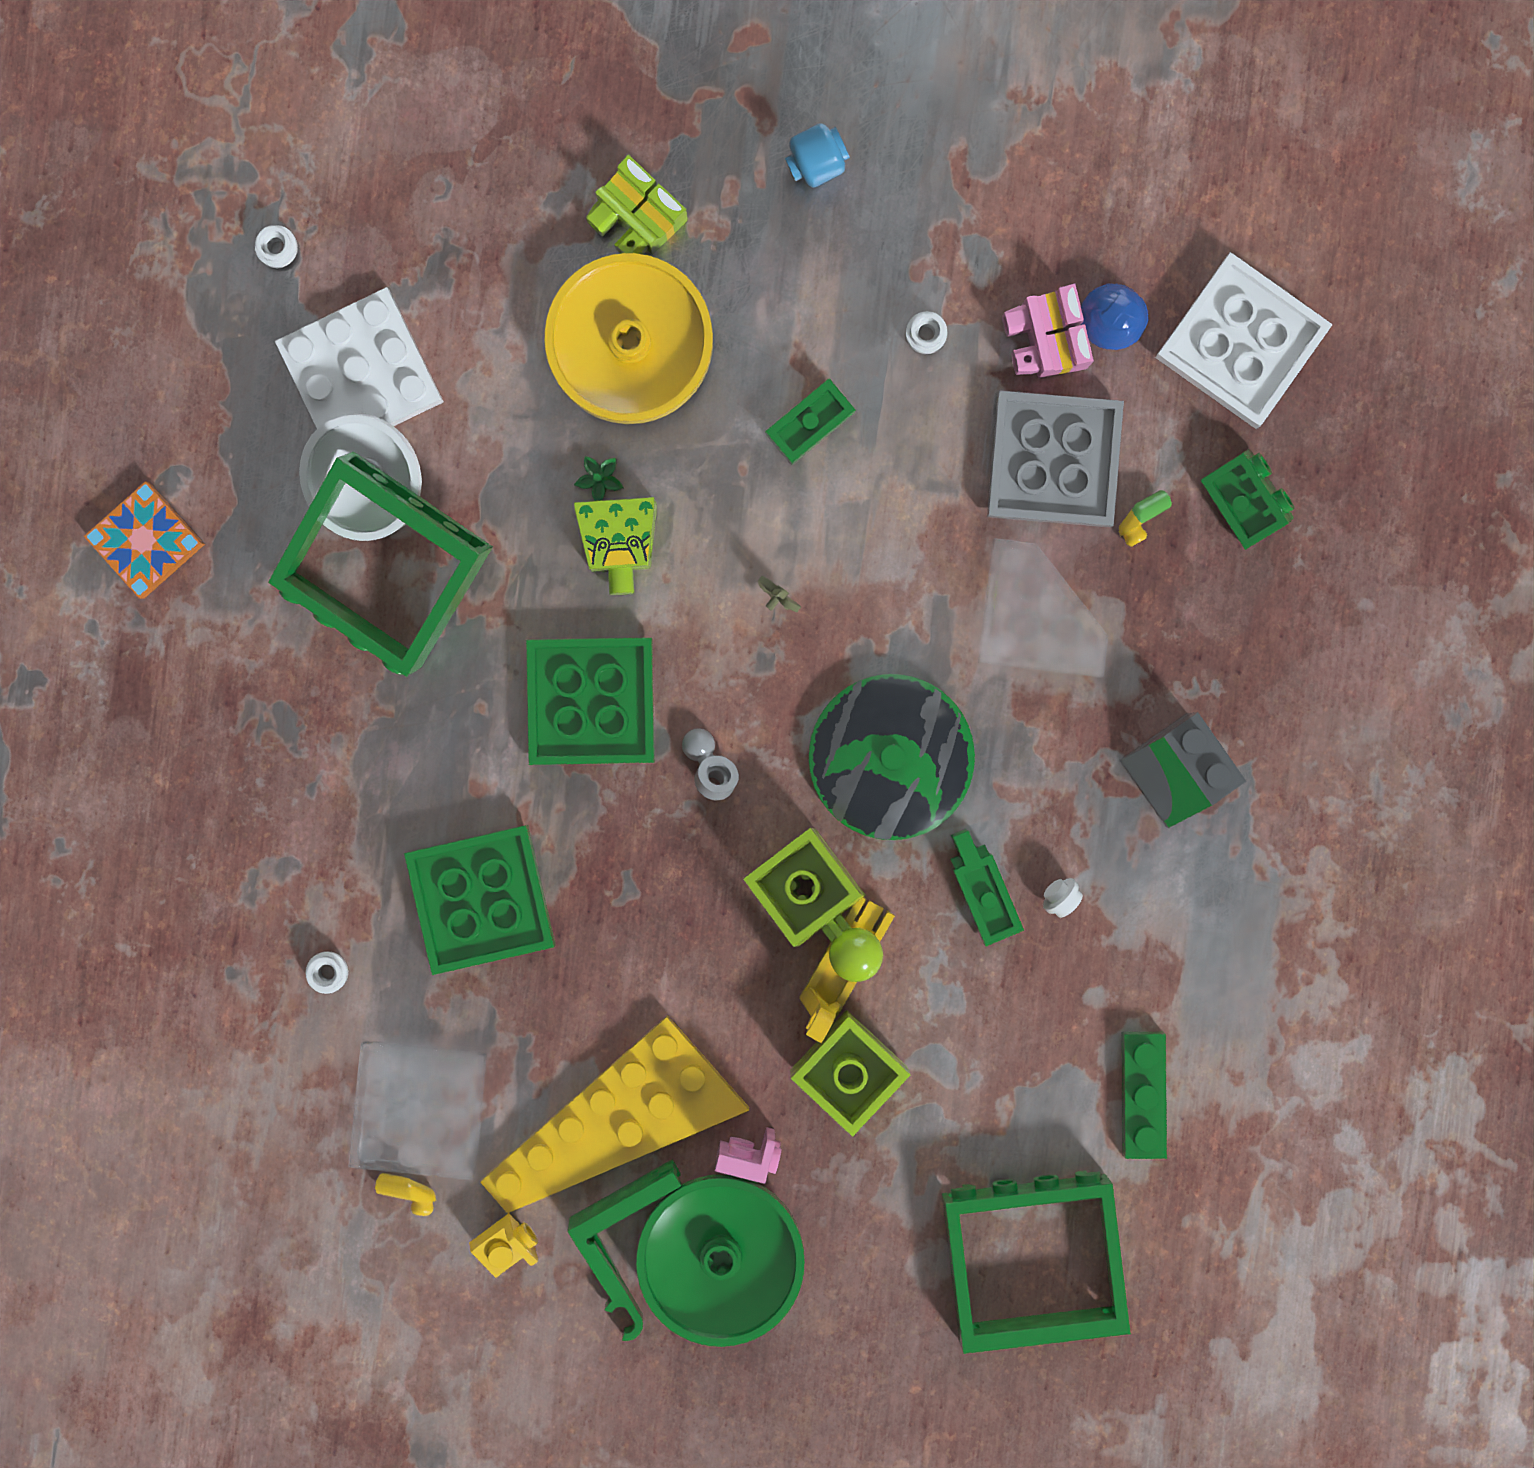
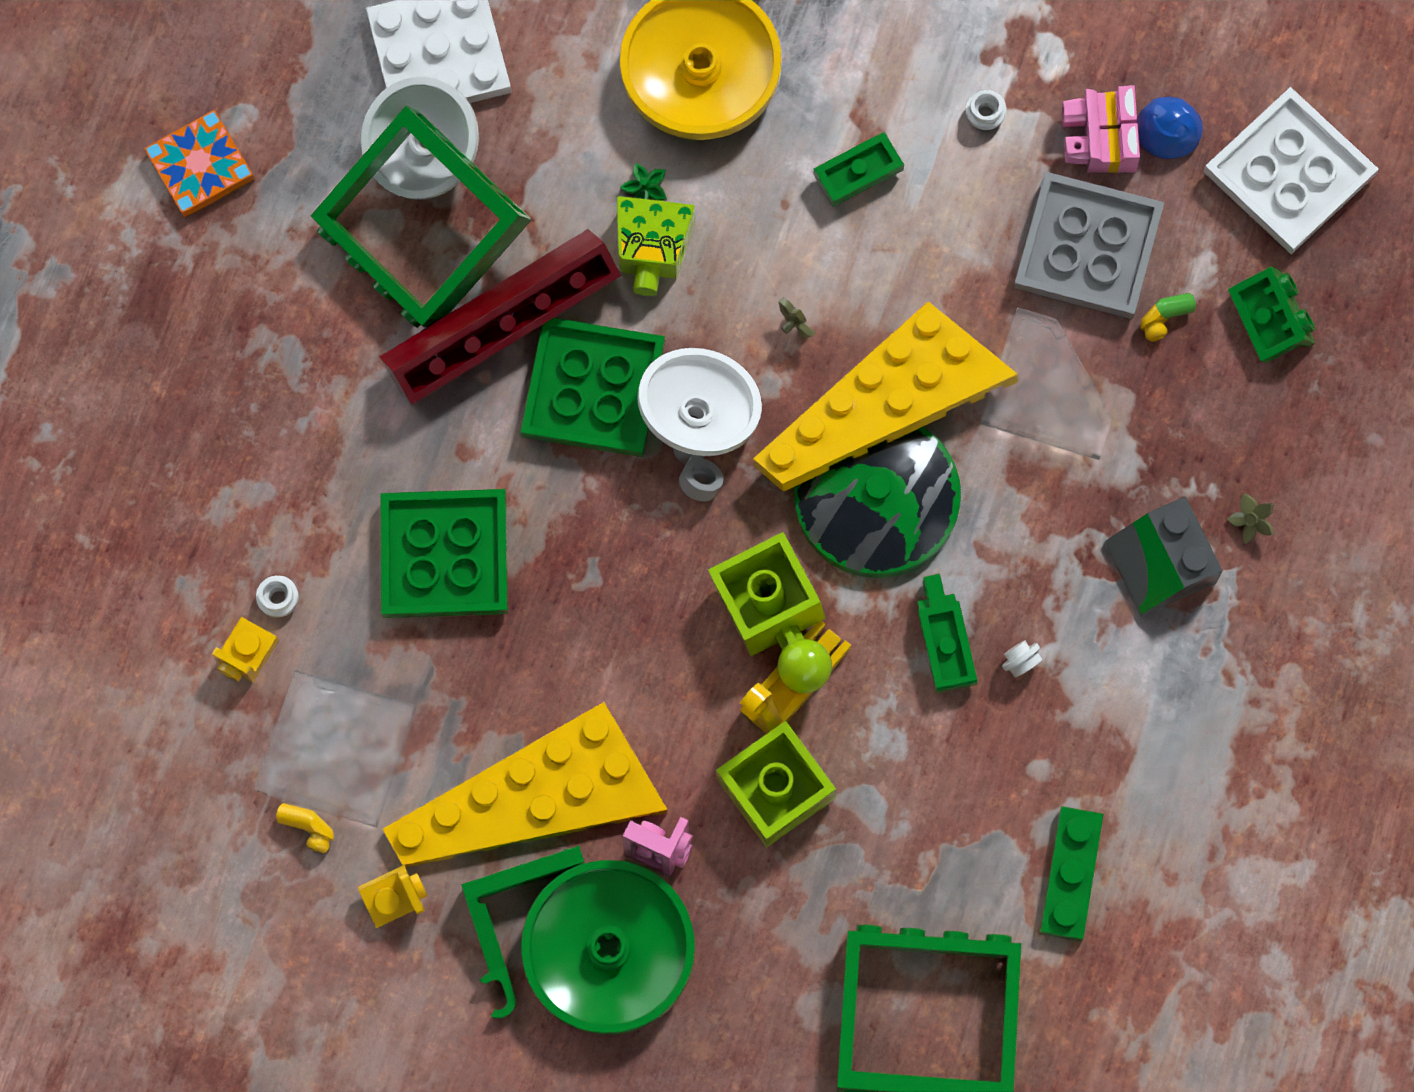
camera: 15 degrees right, 15 degrees down
none -> yellow bracket [212,617,279,683]
none -> dark red brick [379,229,621,405]
none -> white dish [638,348,762,456]
none -> yellow wing [753,301,1018,492]
none -> olive plant [1227,493,1275,544]

